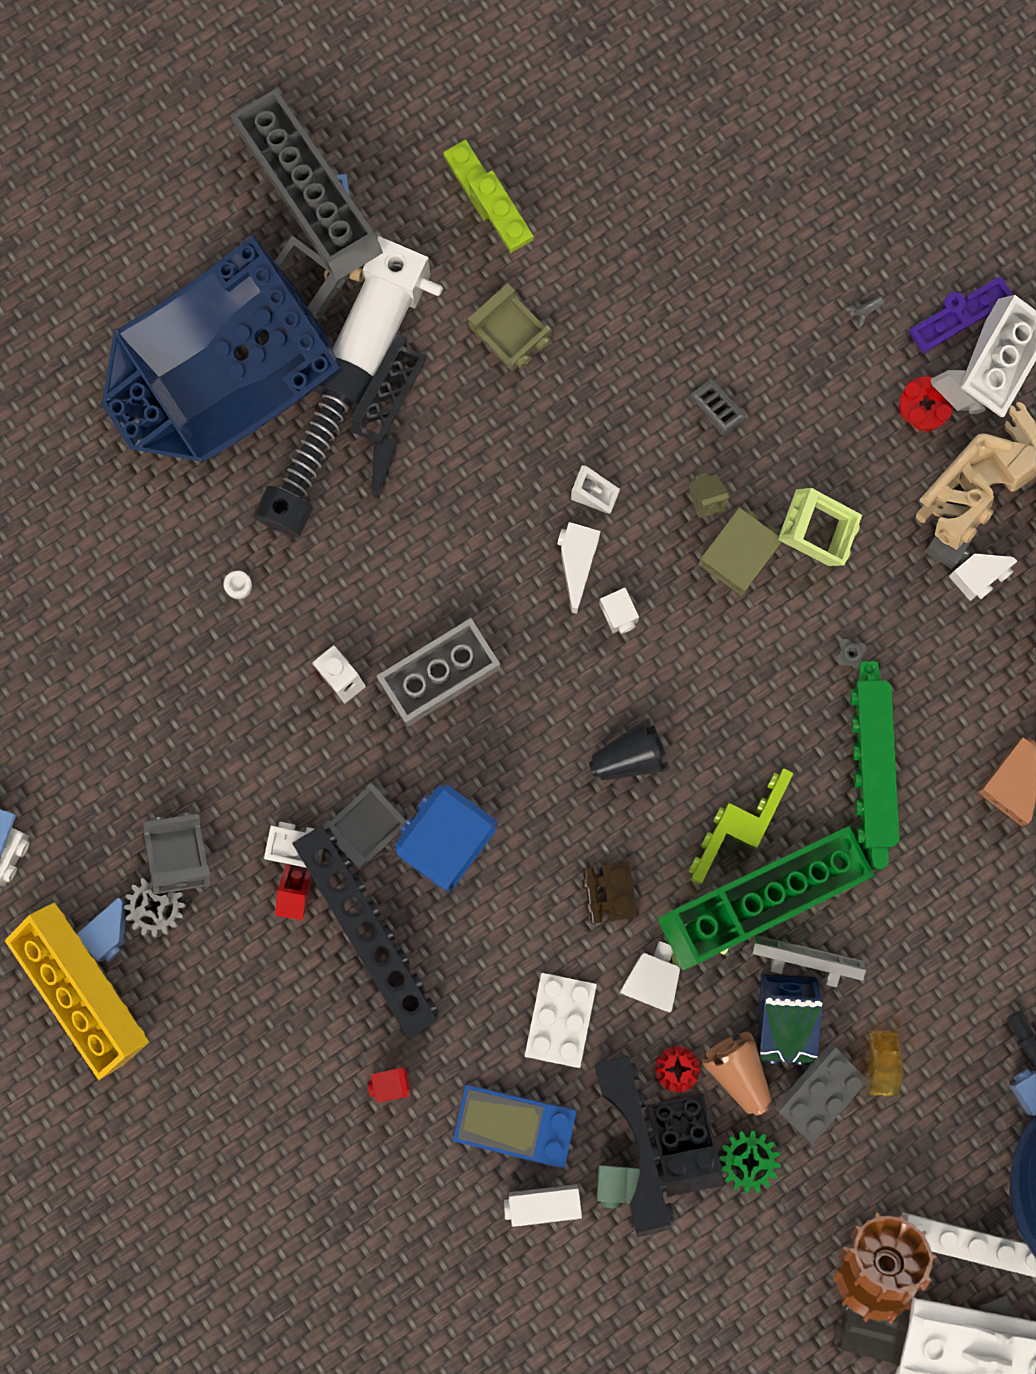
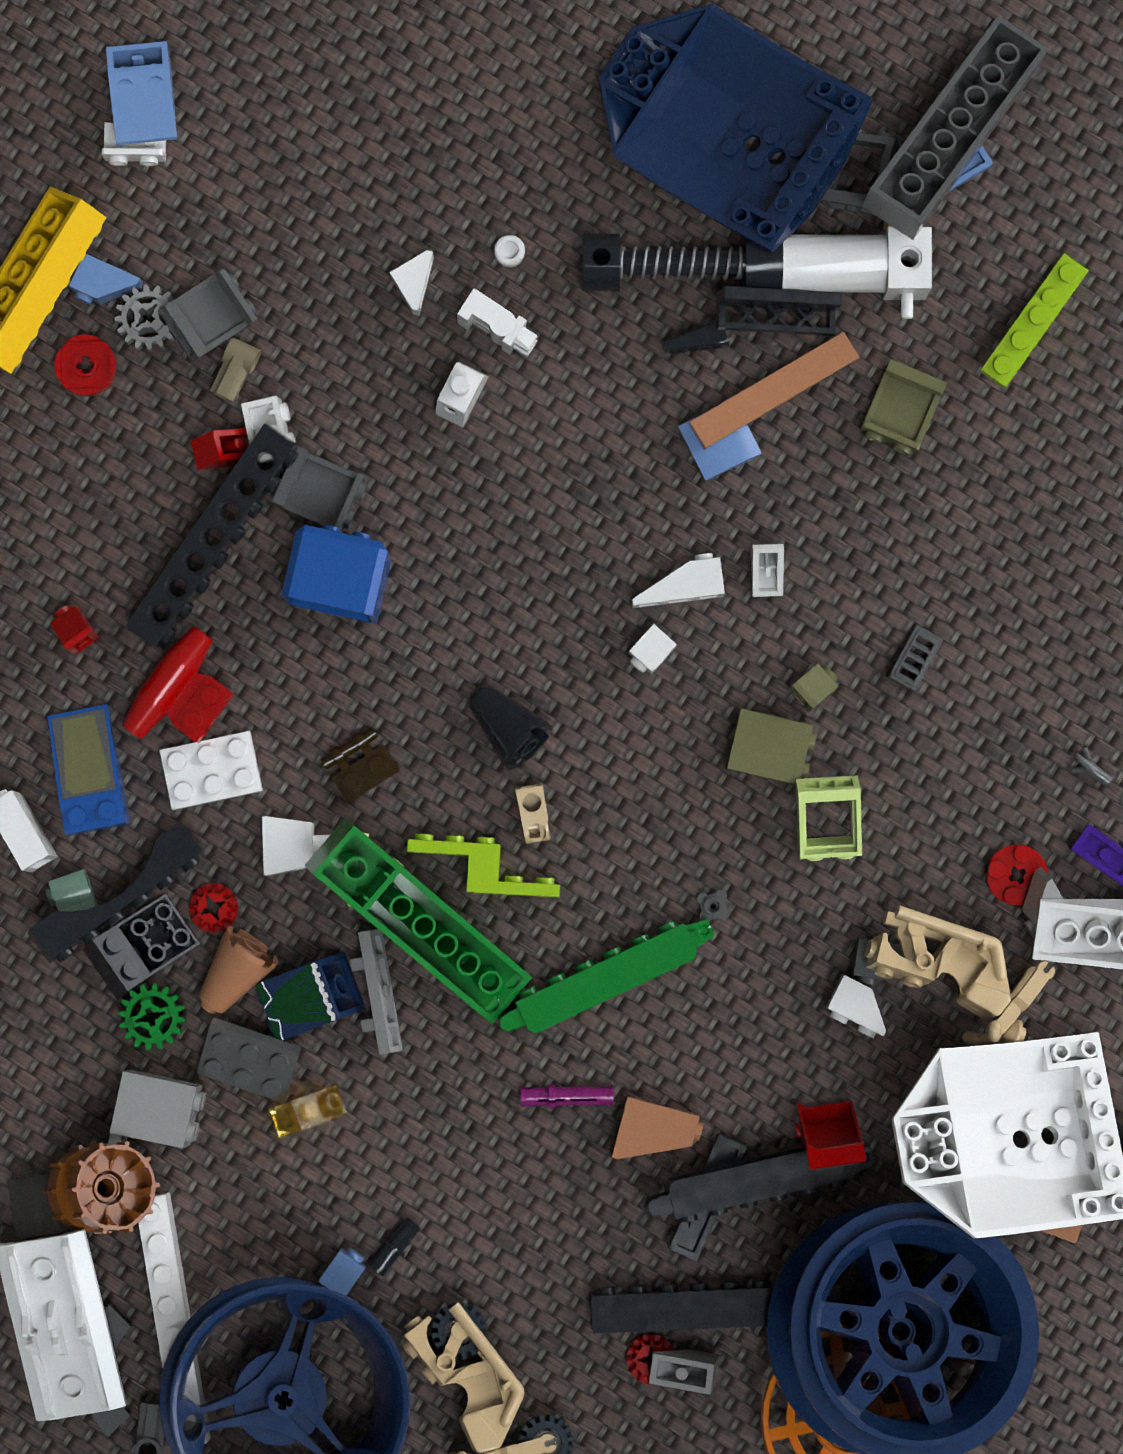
camera: 70 degrees right, 5 degrees up
light grey brick [376,618,501,727] -> none
none -> red plate [54,334,117,397]
none -> light grey container [108,1069,206,1148]
none -> red plate [122,626,235,743]
none -> dark tan piece [210,337,261,403]
none -> white slope [390,250,434,316]
none -> white hips [457,288,537,357]
none -> tan leg [515,783,550,844]
none -> magenta pin [520,1084,614,1109]
none -> medium blue slope [678,412,762,481]
none -> nougat tile [689,332,860,450]

